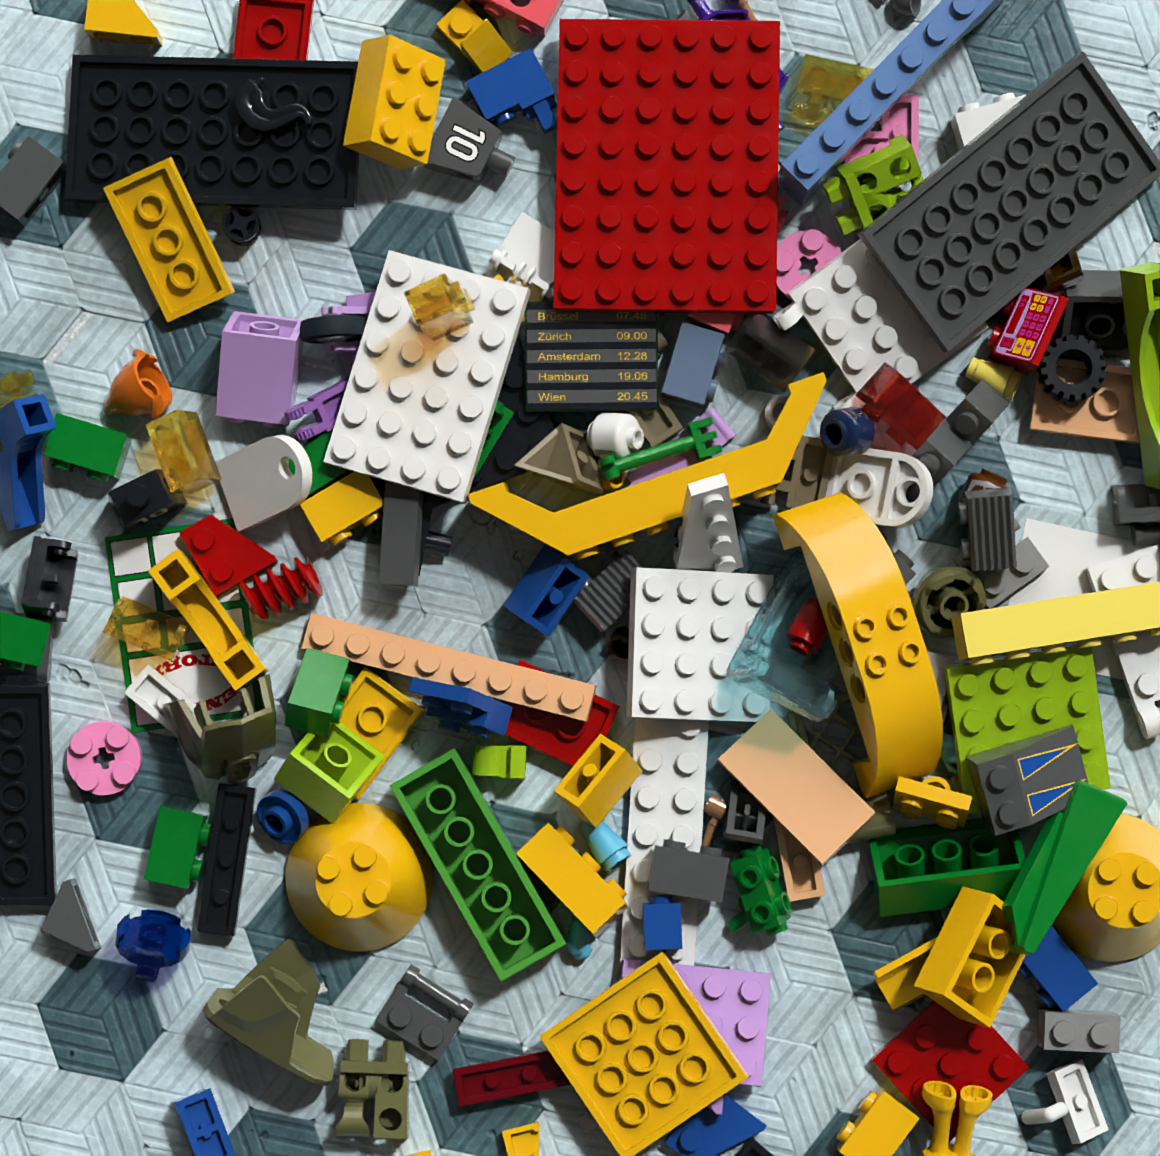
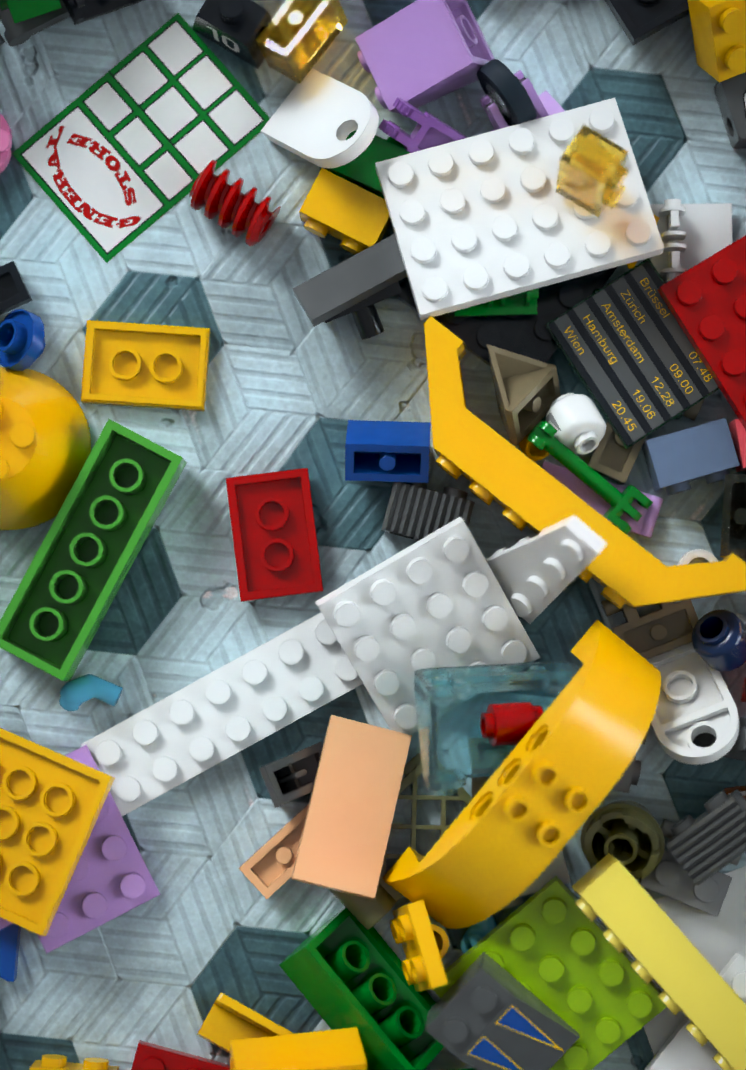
camera: 55 degrees right, 0 degrees up
clear yellow hinge [103,596,191,662] -> none
white plate [124,664,197,738] -> none
yellow arch [148,549,270,692] -> none
olive piece [163,674,277,784] -> none
red wing [179,514,279,597] -> none
lime slope [274,723,385,824] -> none
brick [285,648,354,737] -> none
light nougat plate [302,613,597,722] -> none
blue plate [408,677,513,739] -> none
lime leg [472,745,527,779] -> none
yellow brick [516,822,628,938] -> none
yellow brick [553,734,642,828] -> none
medium azure cone [580,821,631,873] -> none
black hinge [608,626,629,659] -> none
blue brick [642,895,683,950] -> none
dark grey brick [647,839,730,903] -> none
medium nougat hand [702,794,727,847] -> none
green brick [728,844,791,935] -> none

